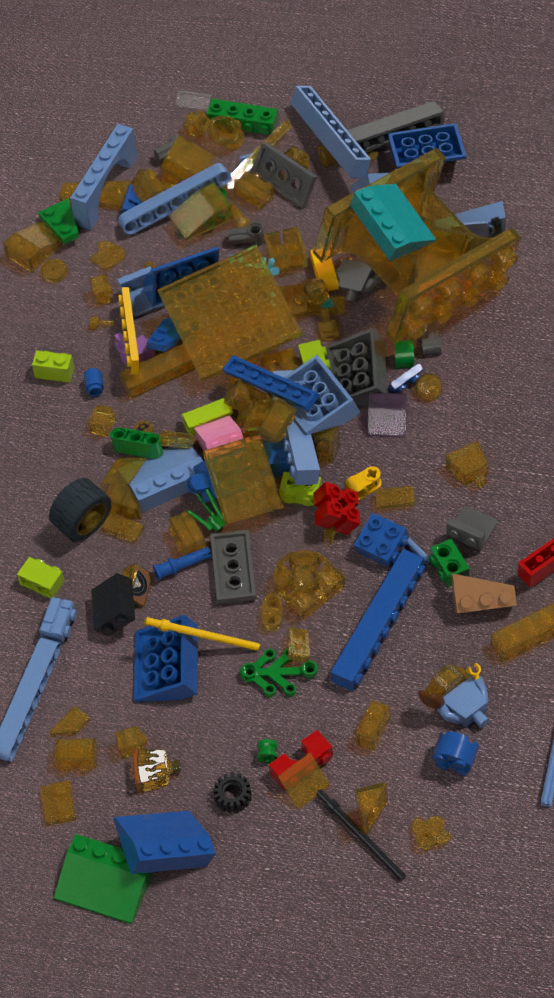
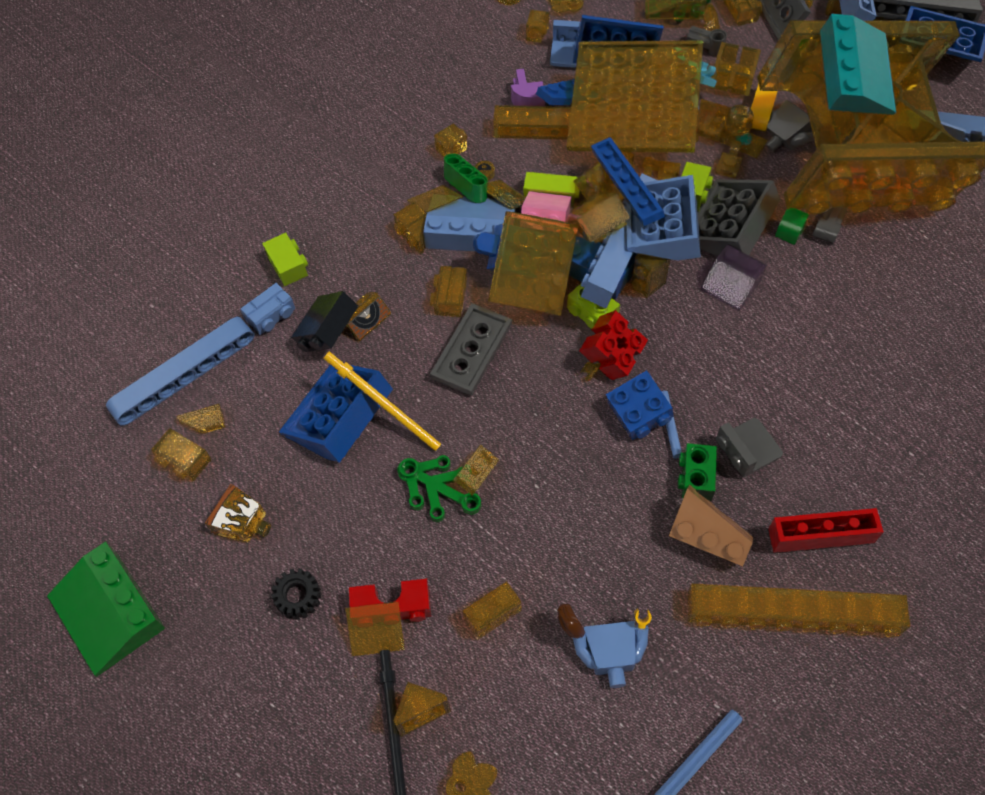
camera: 30 degrees right, 5 degrees up
lime brick [32,350,75,383] -> none
clear yellow plate [41,780,77,826] -> none
black wheel [49,478,112,542] -> none
blue brick [83,368,104,397] -> none
clear yellow hand [89,316,115,330] -> none
clear yellow plate [101,512,145,543] -> none
blue slope [113,811,216,874] -> none
clear yellow brick [115,726,148,759] -> none
yellow plate [118,287,139,374] -> none
blue pin [152,546,212,581] -> none
green plant [187,489,227,532] -> none
green wheel [257,739,278,763] -> none
clear yellow plate [261,593,283,631] -> none
clear yellow connector [273,550,345,620] -> none
blue brick [331,549,426,691] -> none
yellow piece [344,466,382,500] -> none
clear yellow plate [375,486,415,509] -> none
plate [388,363,423,396] -> none
clear yellow hair [415,373,442,401] -> none
clear yellow brick [425,663,472,697] -> none
blue brick [432,731,479,776] -> none
clear yellow torso [446,441,488,487] -> none

